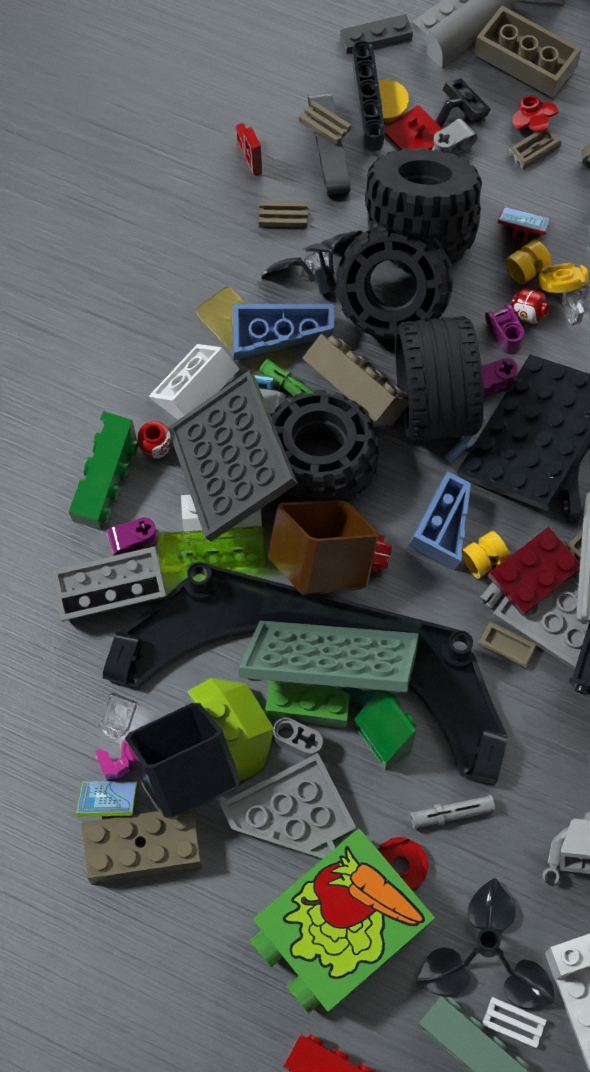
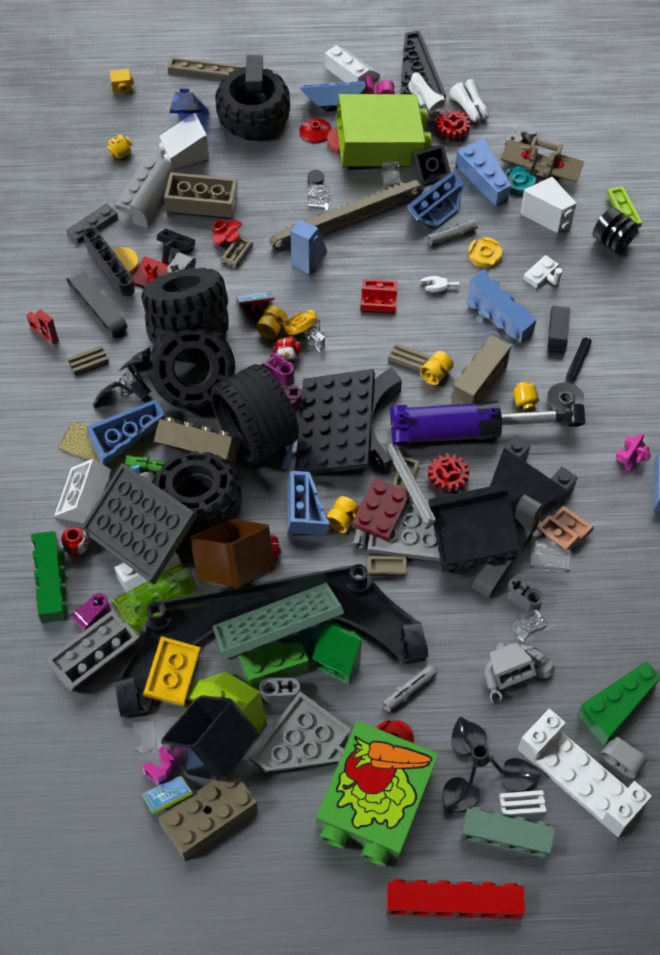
camera: 30 degrees left, 10 degrees down
dark tan tile [299,100,351,145] -> none
none -> yellow tile [143,636,201,707]

